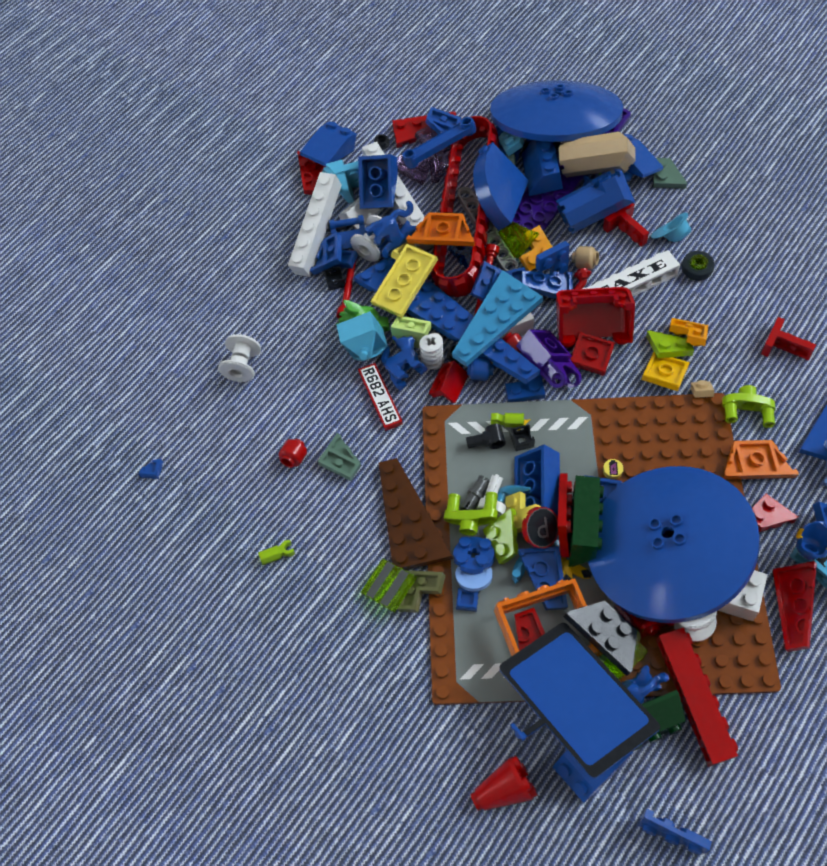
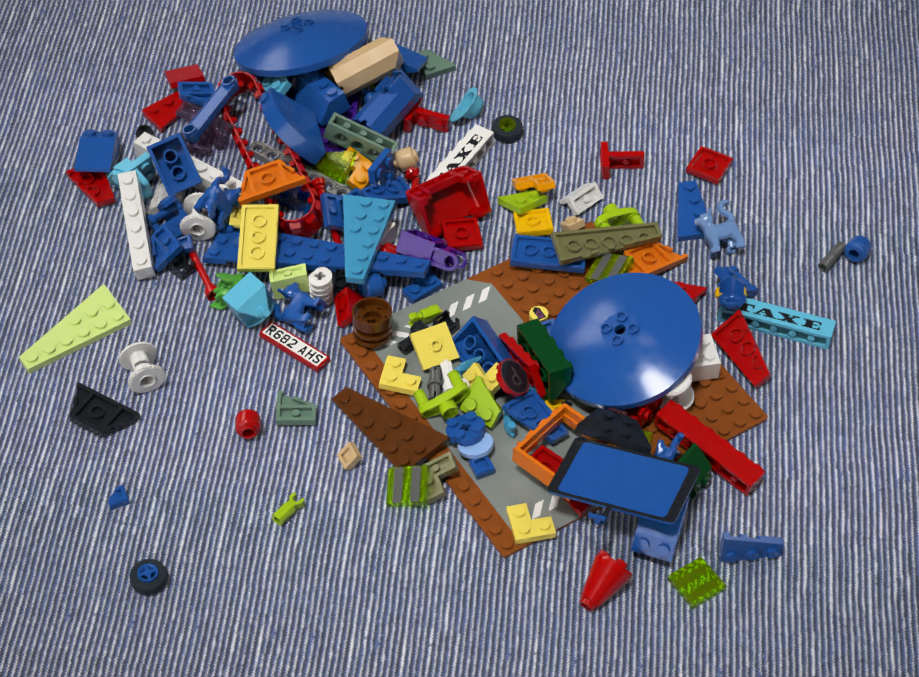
camera: 35 degrees left, 10 degrees down
none -> yellowish green wing [19,284,132,374]
none -> black wing [69,382,141,437]
none -> black wheel [129,558,168,595]
none -> blue hair [157,194,177,221]
none -> red tile [164,64,205,89]
none -> sand green brick [323,112,398,161]
none -> tan plate [337,441,363,471]
none -> reddish brown wheel [352,297,393,348]
none -> light yellow plate [379,355,421,396]
none -> light yellow plate [409,322,459,371]
none -> light yellow plate [506,503,556,545]
none -> blue piece [510,234,586,273]
none -> olive wing [551,222,662,265]
none -> white panel [559,182,603,216]
none -> clear neon green tile [585,253,634,284]
none -> clear neon green tile [667,556,727,609]

